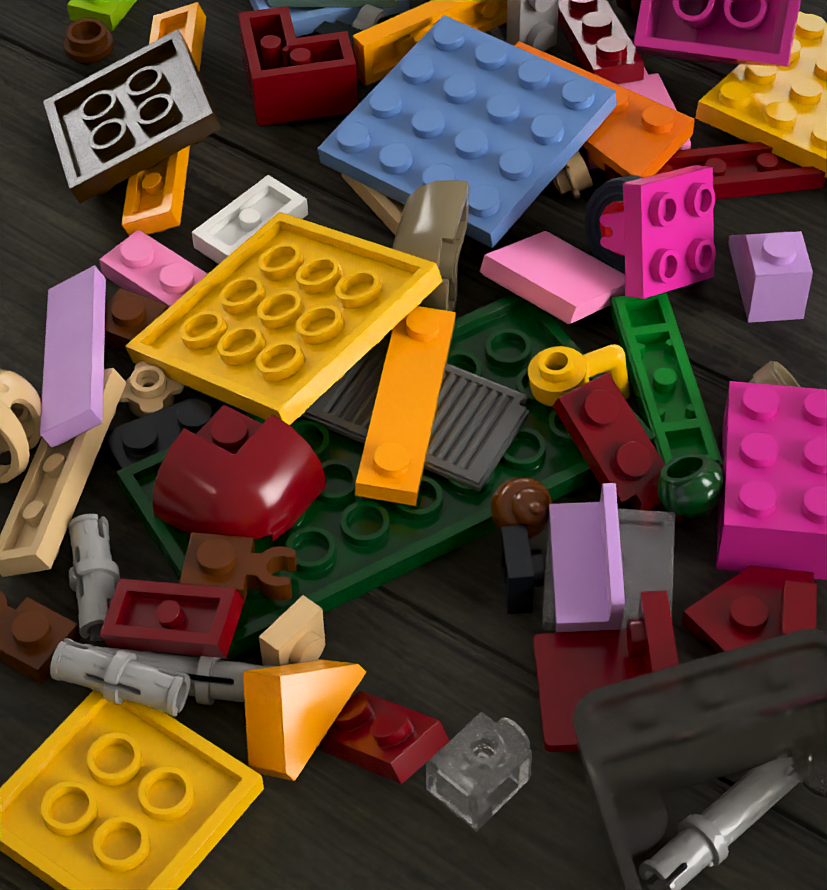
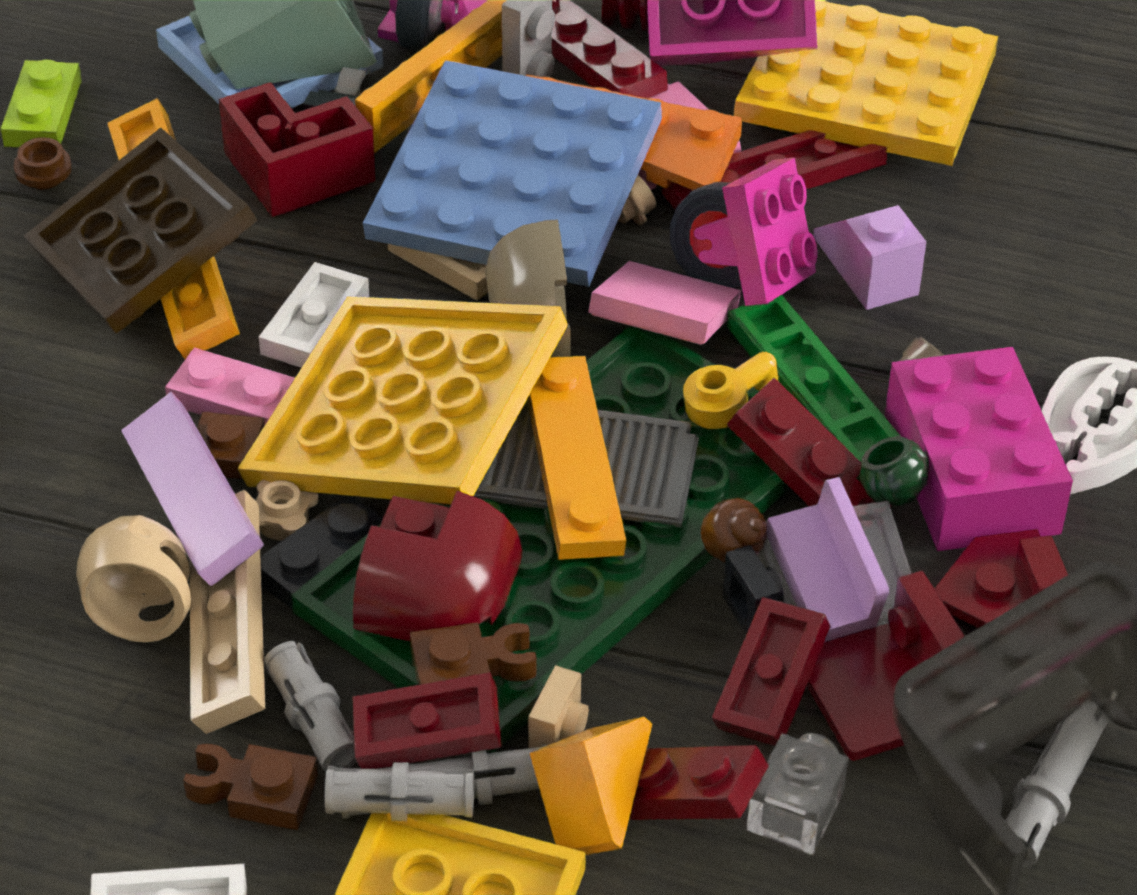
camera: 20 degrees left, 5 degrees down
none -> dark red plate [712,597,831,748]

